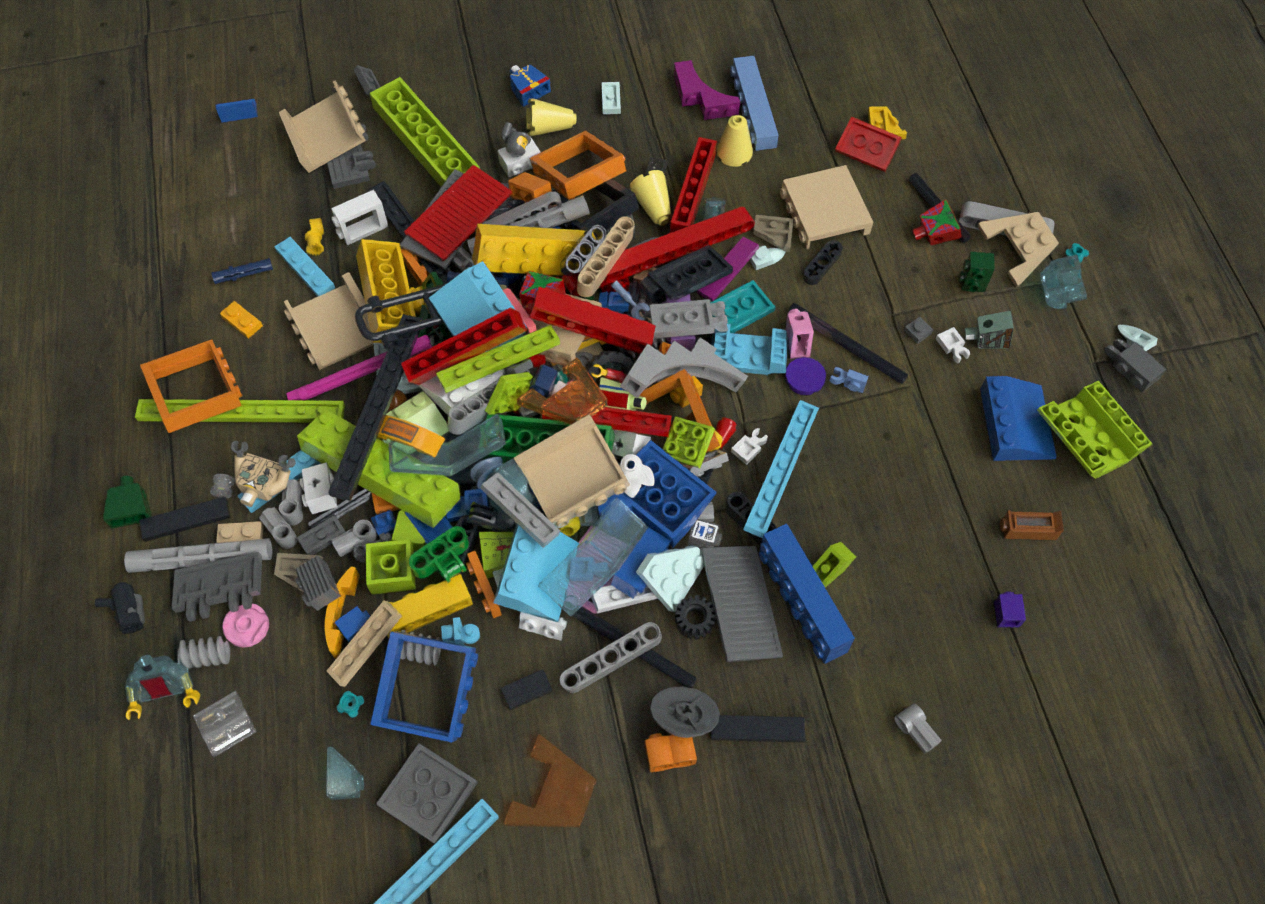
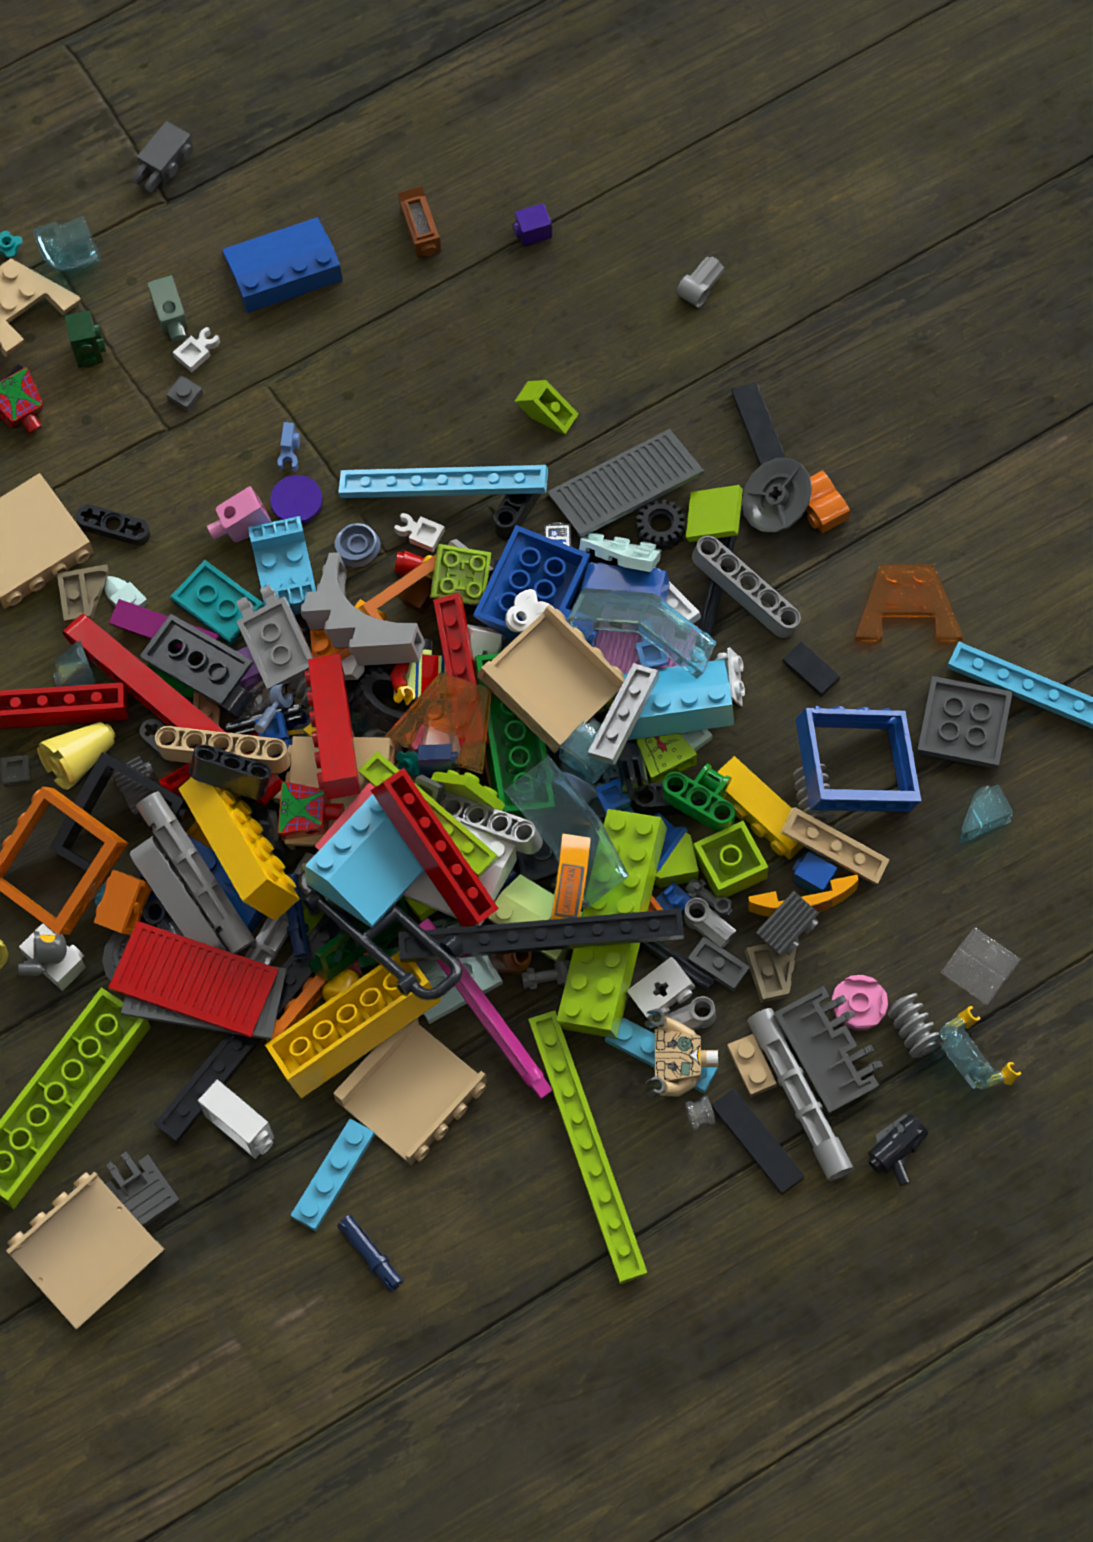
camera: 105 degrees left, 5 degrees up
dark green torso [103,476,152,529] -> none
orange window [140,340,242,433] -> none
blue panel [216,99,258,122] -> none
light orange plate [220,301,263,339] -> none
light grey piece [259,507,297,549] -> none
yellow connector [305,218,324,256] -> none
teal plate [337,691,364,718] -> none
medium azure hips [441,617,480,645] -> none
orange plate [466,551,501,618] -> none
blue brick [759,524,855,664] -> none
black axle [788,303,908,384] -> none
lime slope [1037,381,1152,479] -> none
light aqua plate [1118,325,1158,351] -> none
none -> sand blue piece [335,523,381,568]
none -> lime tile [686,485,743,542]

